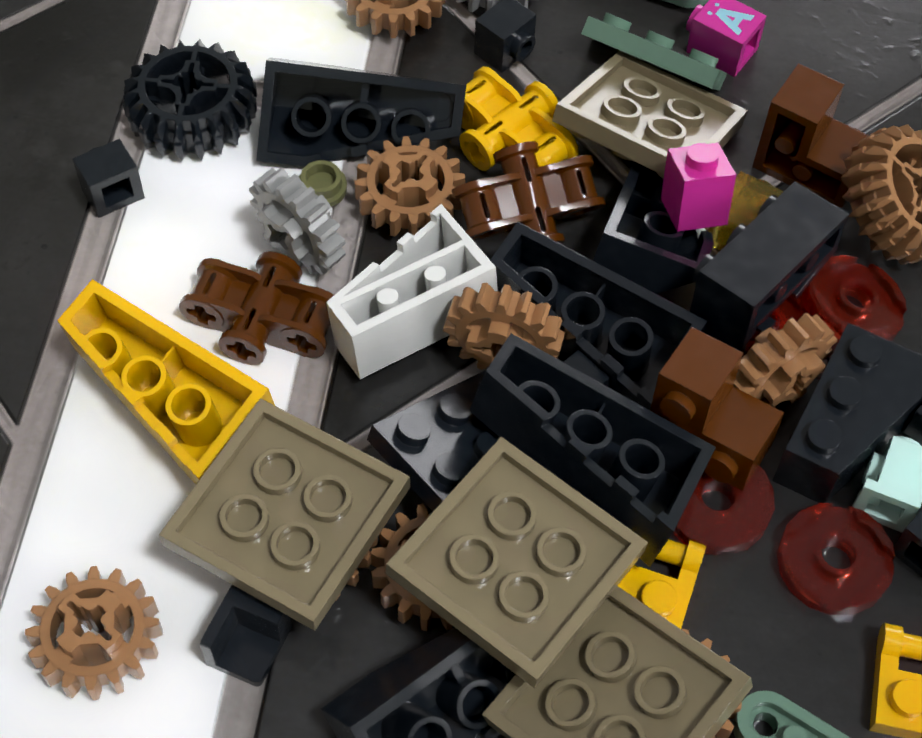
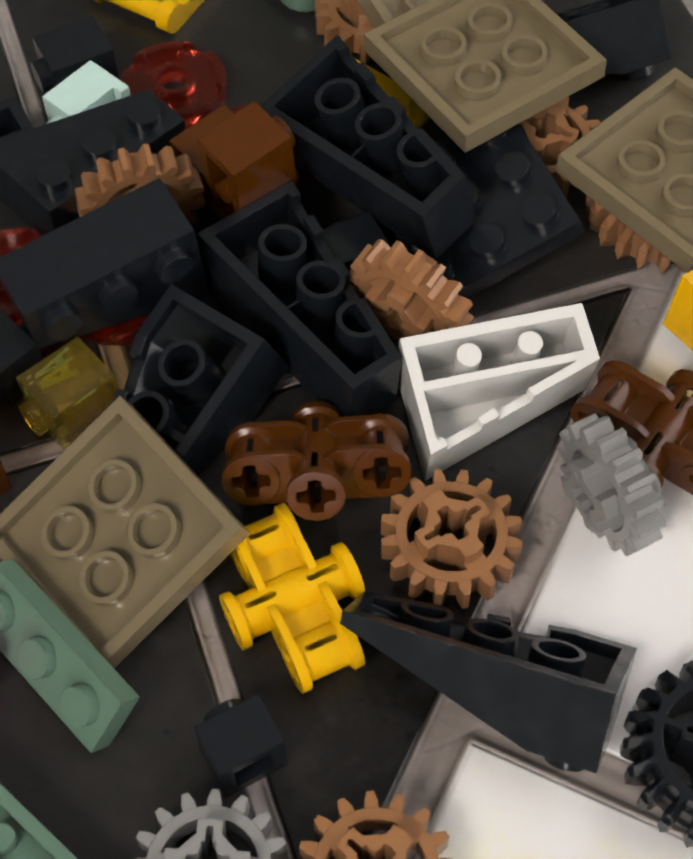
camera: 160 degrees left, 0 degrees up
olive plate [299,160,347,207] -> none
dark pink brick [661,142,736,232] -> none

